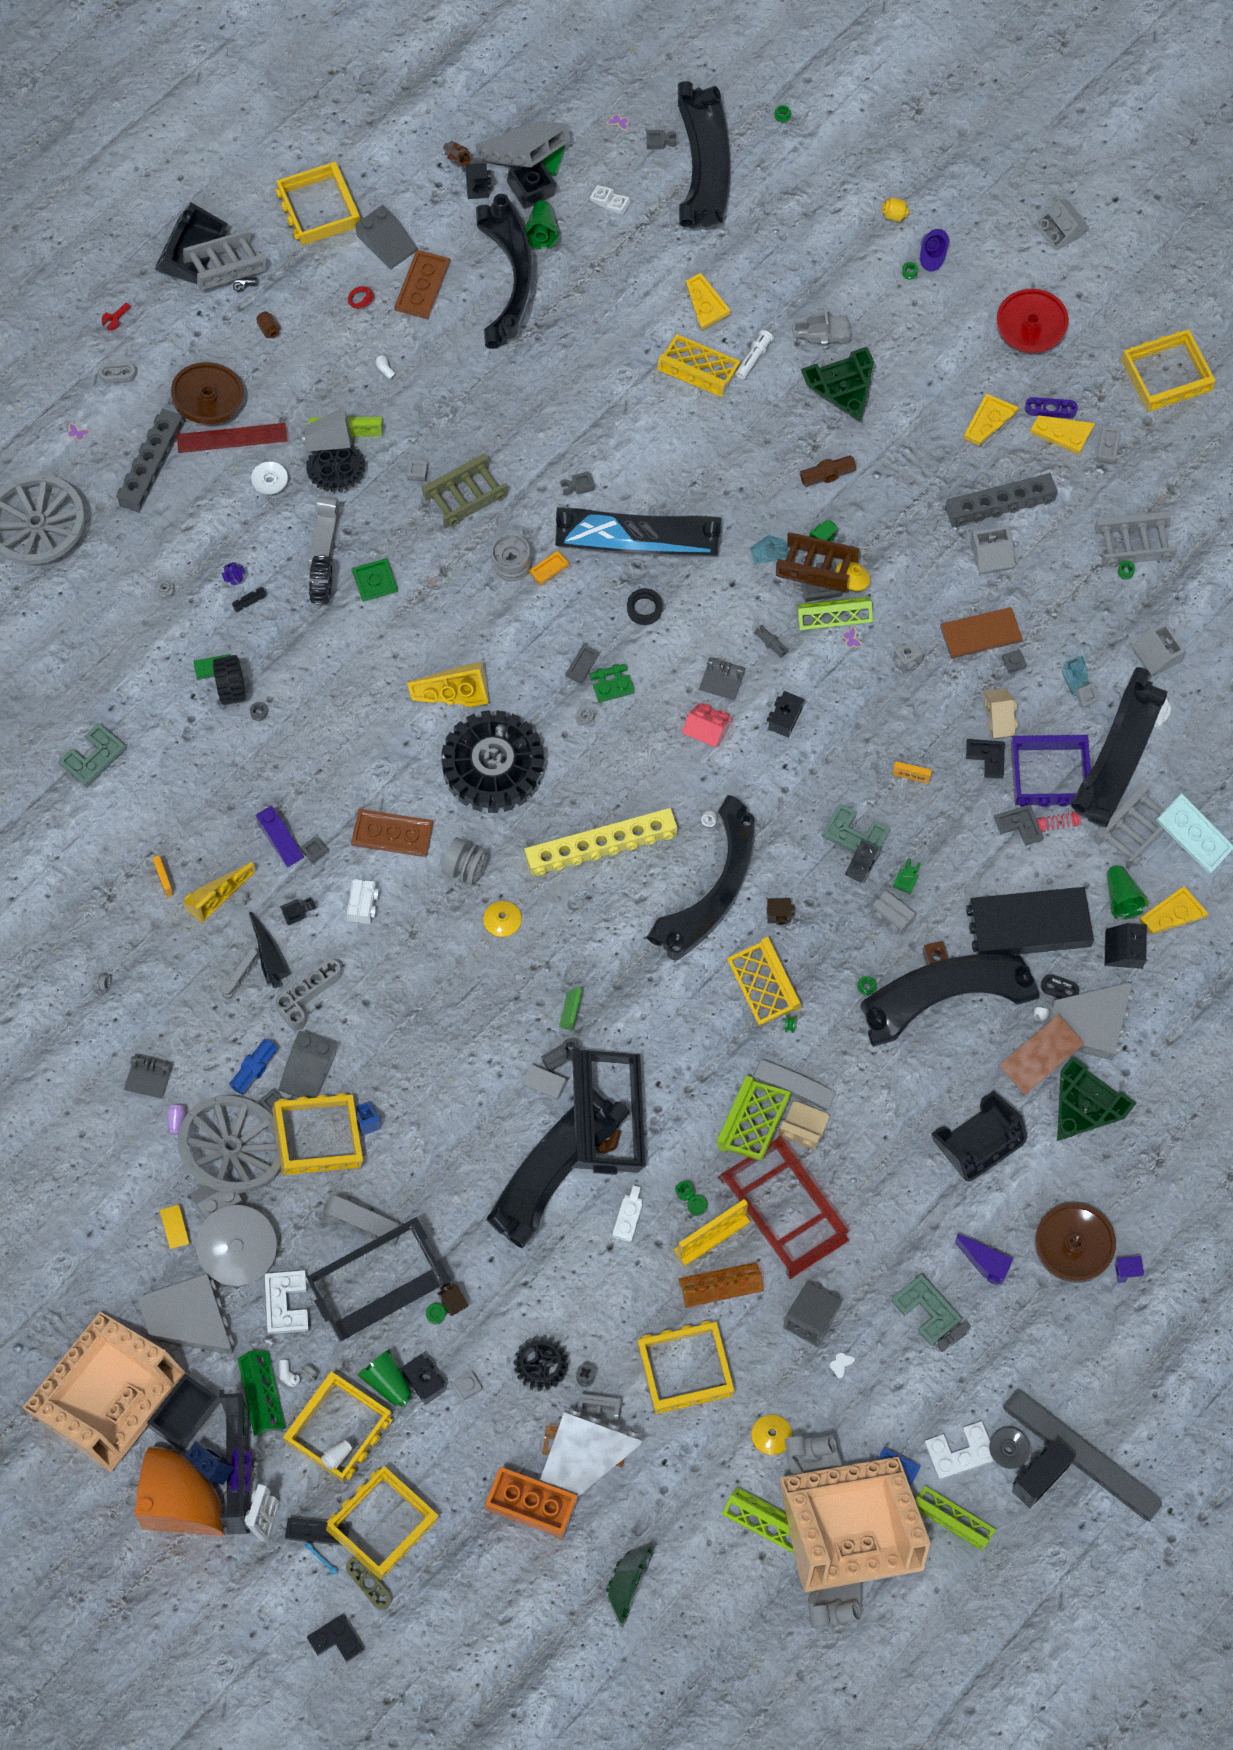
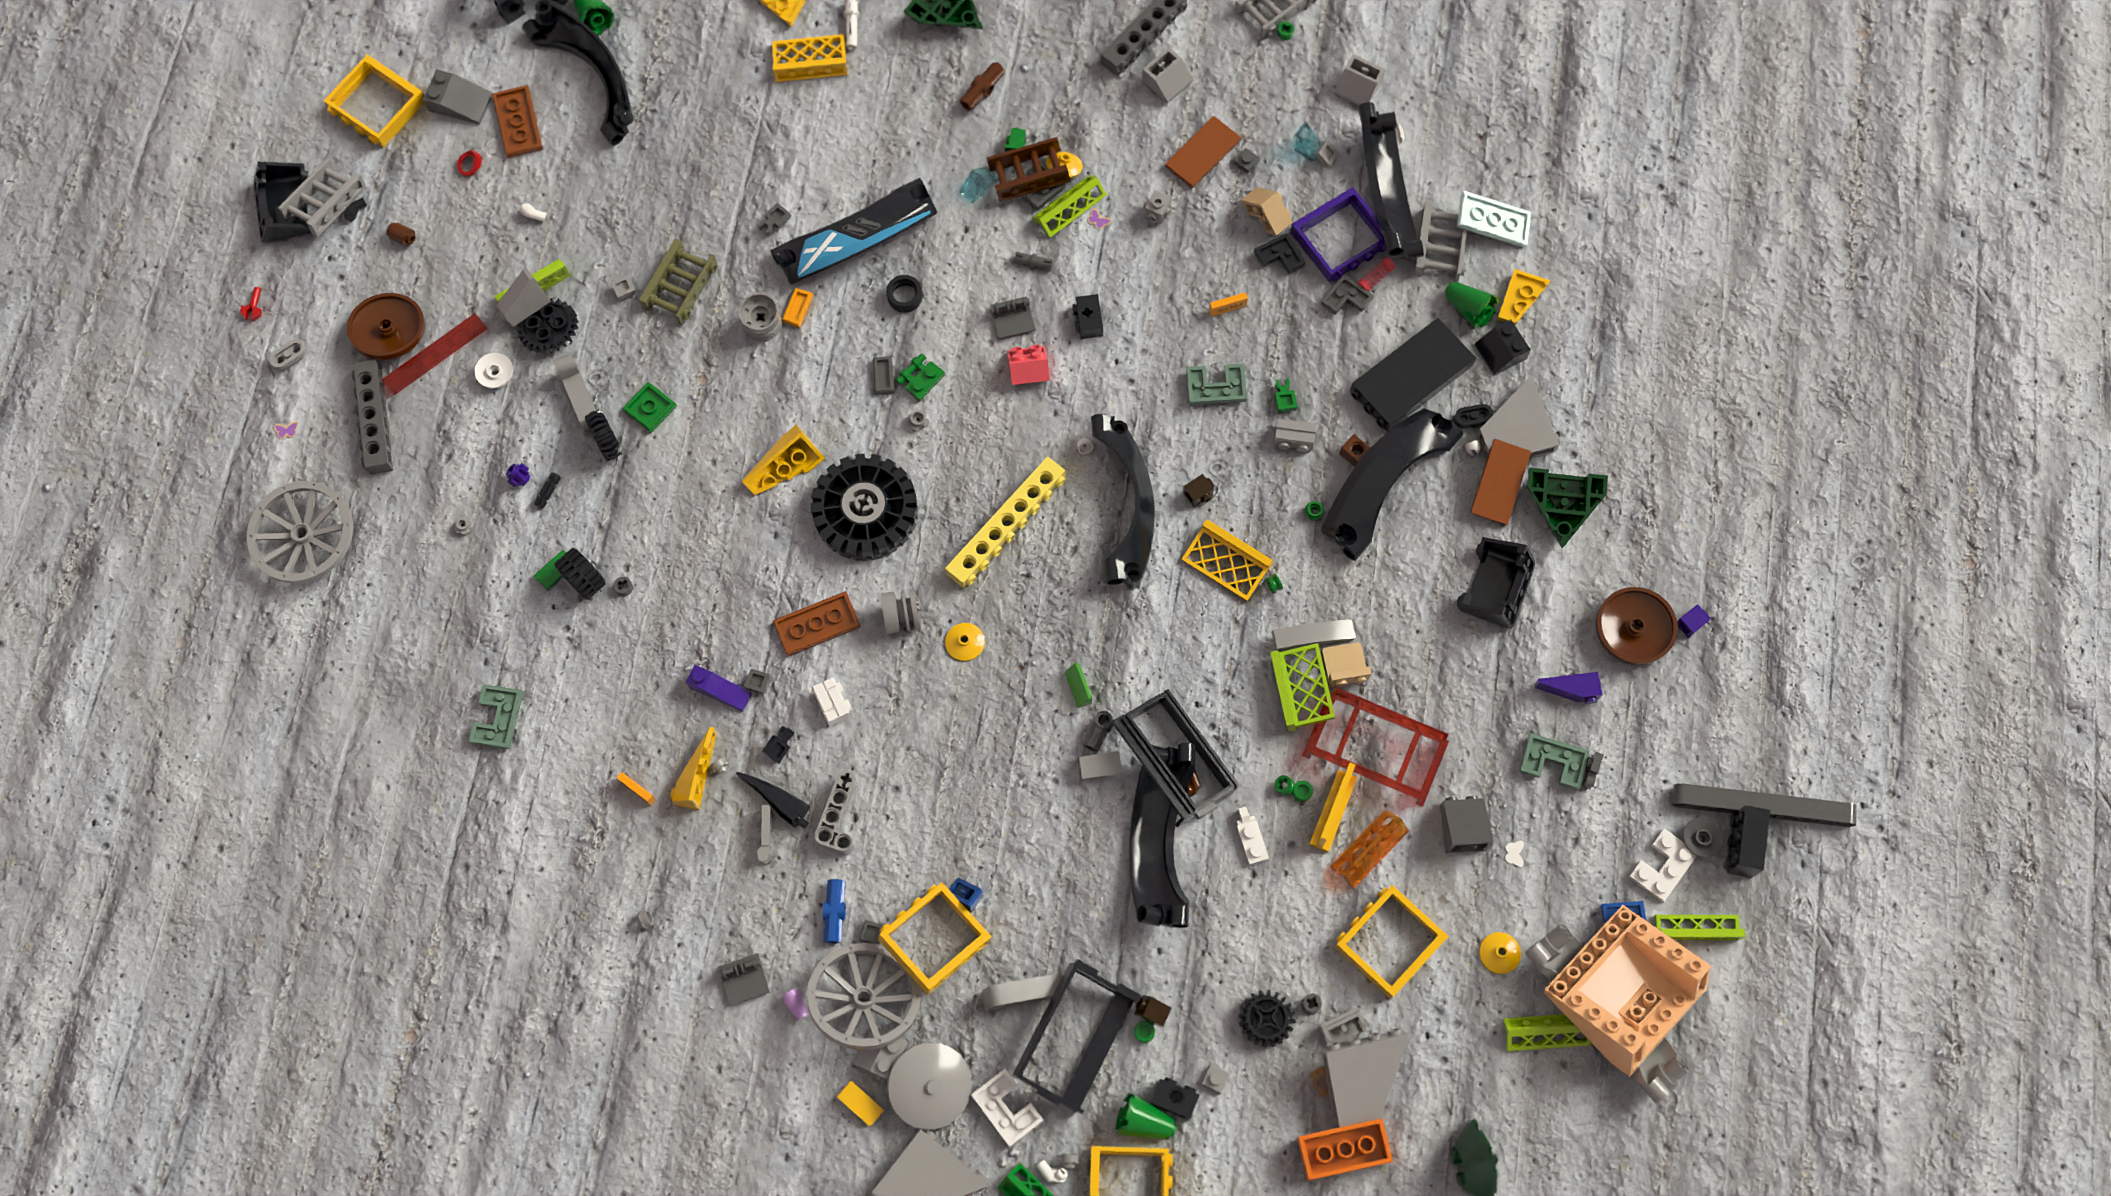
camera: 30 degrees left, 5 degrees up
dark grey slope [278,1031,337,1099] -> none
black brick [845,840,882,883] -> none

